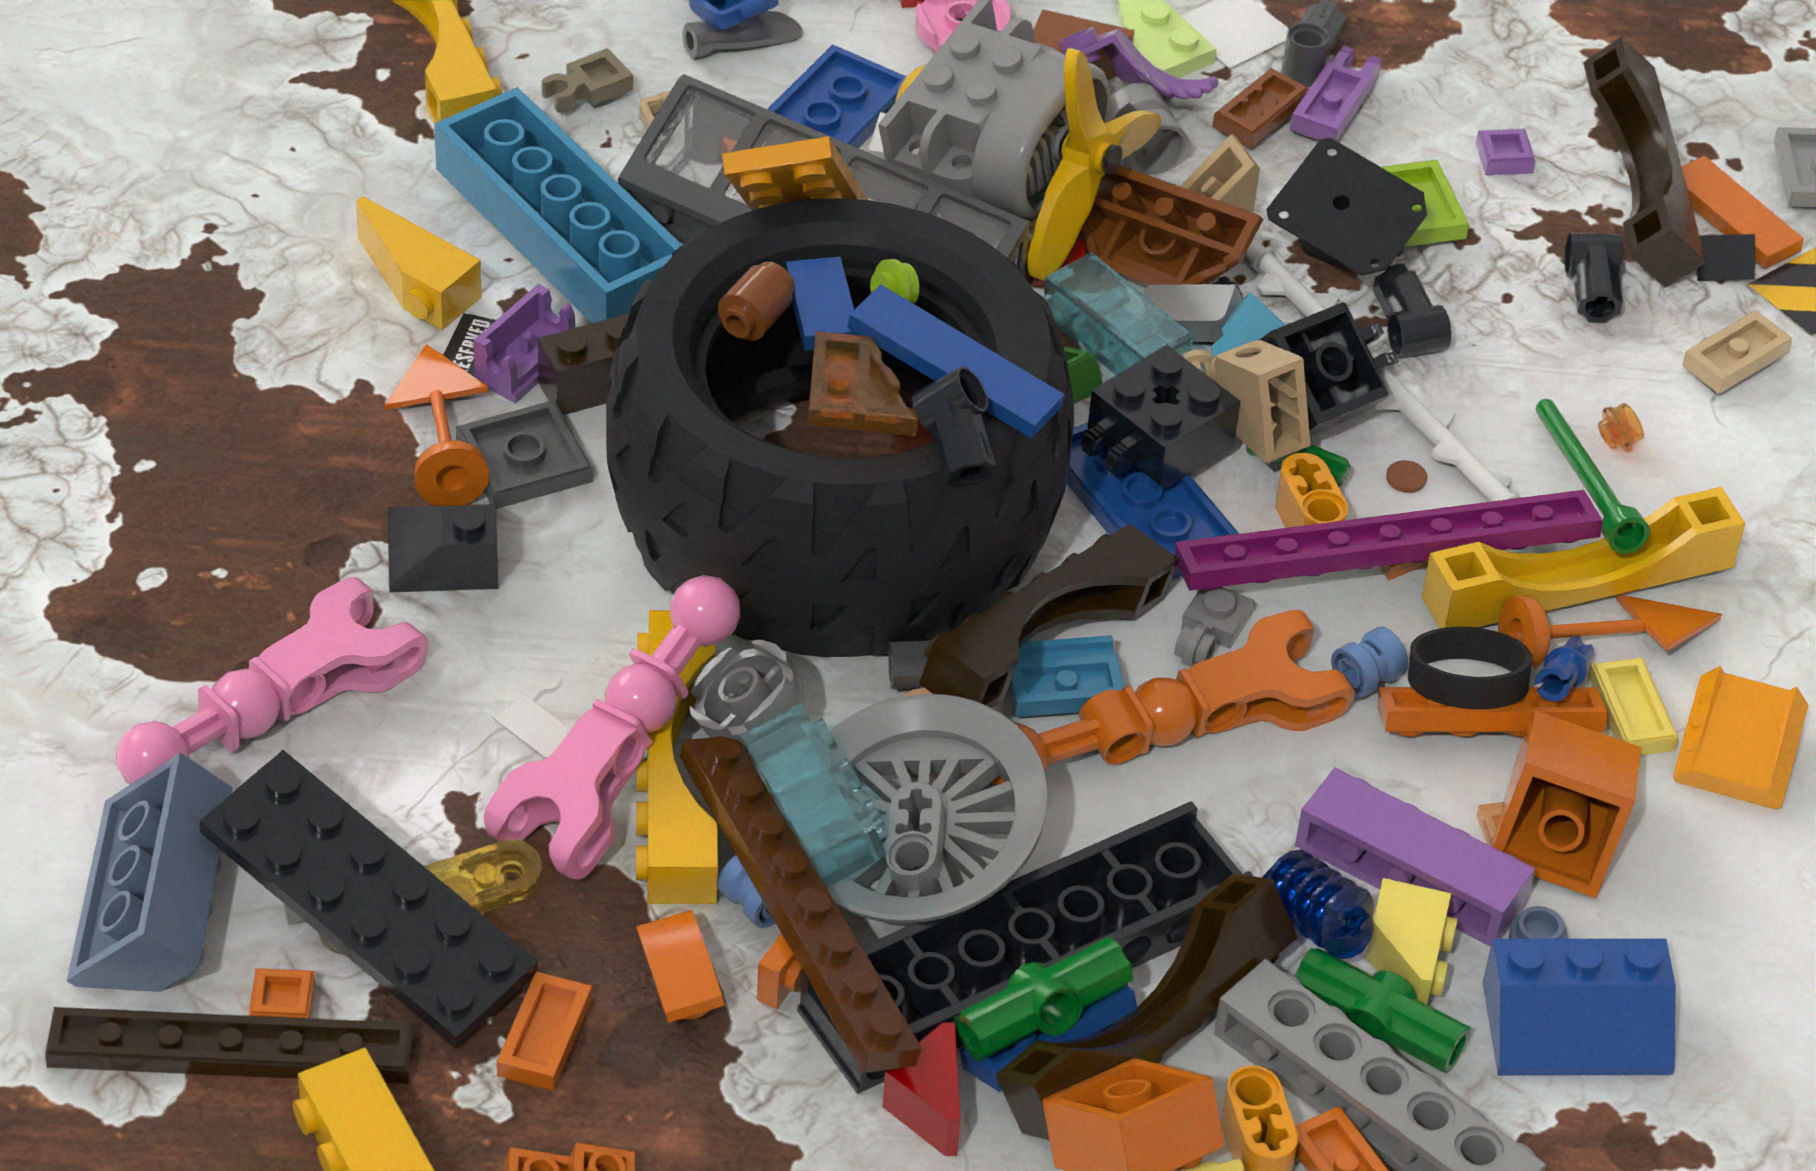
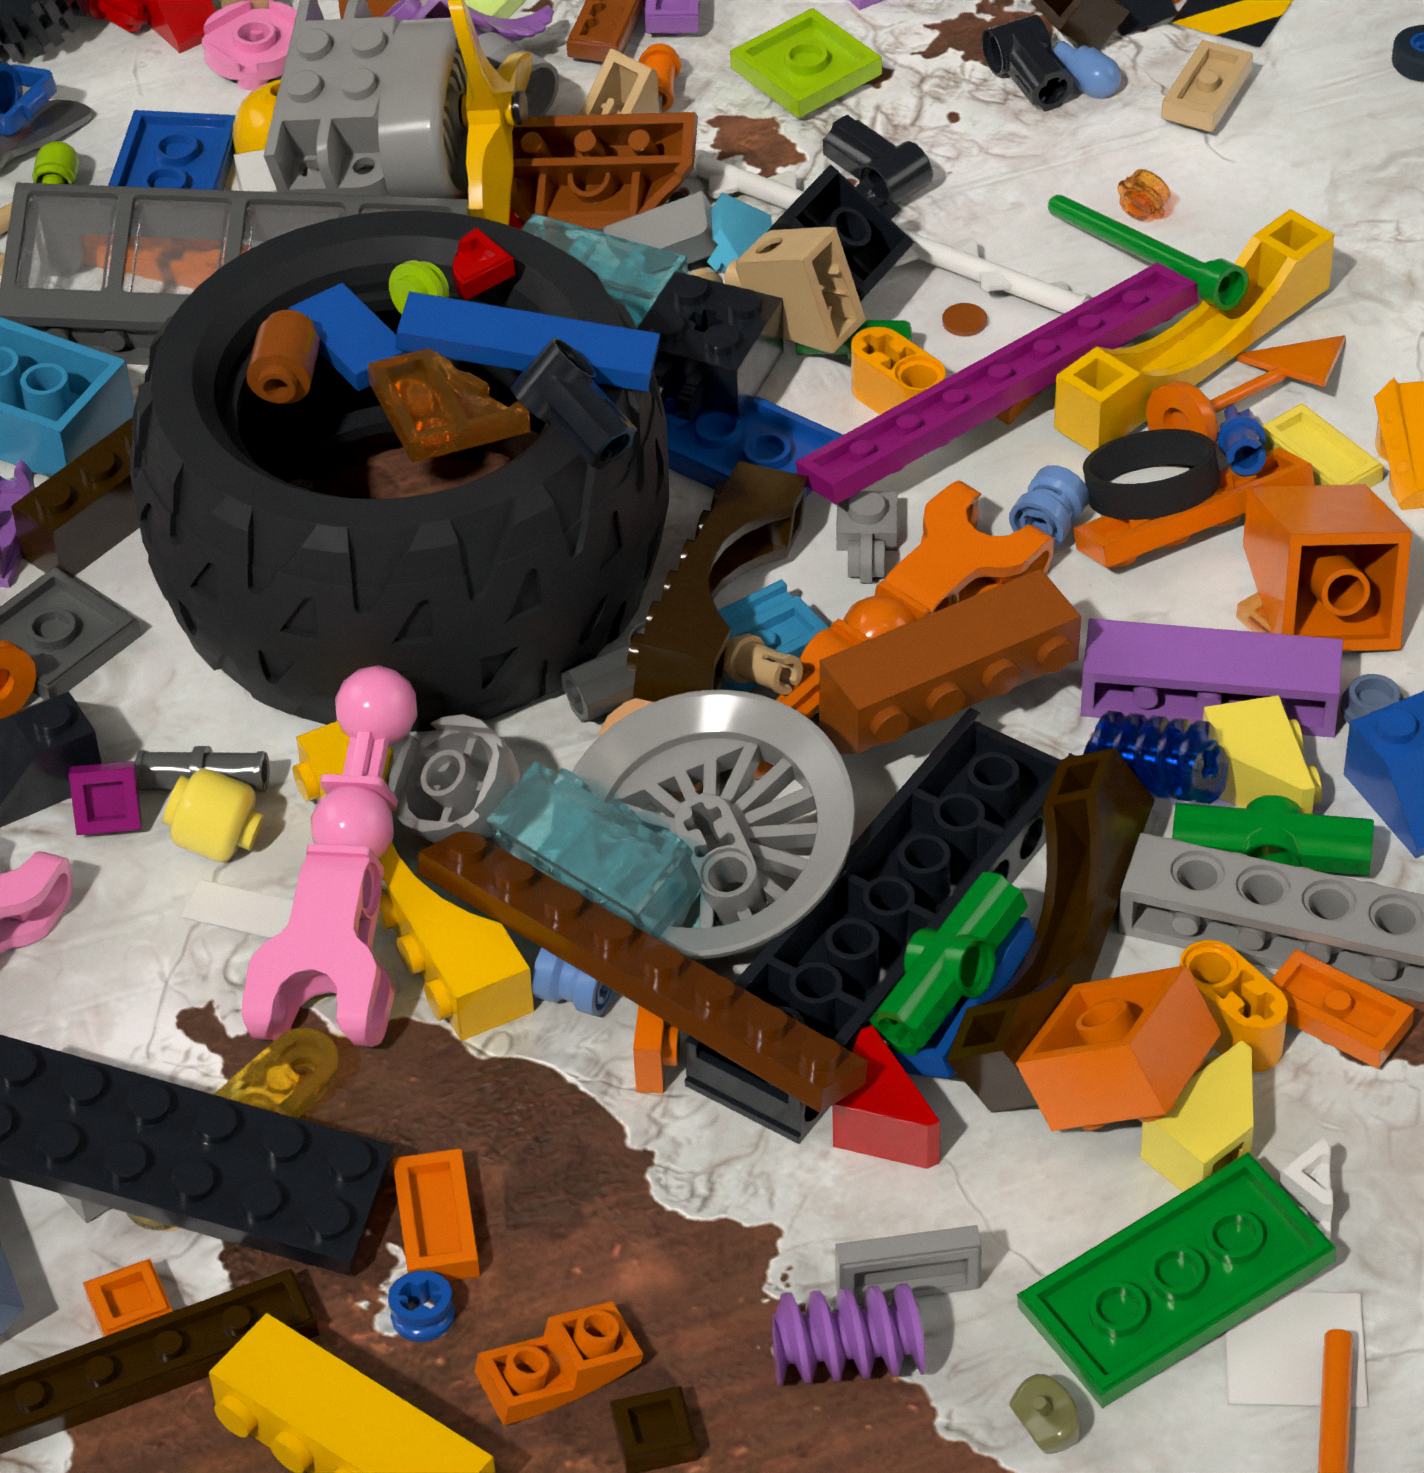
camera: 20 degrees left, 0 degrees up
orange slope [636,910,725,1023] -> none
light orange plate [722,136,868,211] -> none
black piece [1266,137,1427,276] -> none
none -> lime cylinder [32,141,80,184]
none -> magenta tile [69,761,142,835]
none -> dark grey pin [135,746,270,792]
none -> light yellow head [162,768,264,863]
none -> blue bush [388,1271,455,1342]
none -> red tile [452,228,515,301]
none -> orange pin [639,43,681,112]
none -> tan pin [725,633,803,695]
none -> dark orange slope [819,568,1081,754]
none -> medium blue cylinder [1053,41,1121,99]

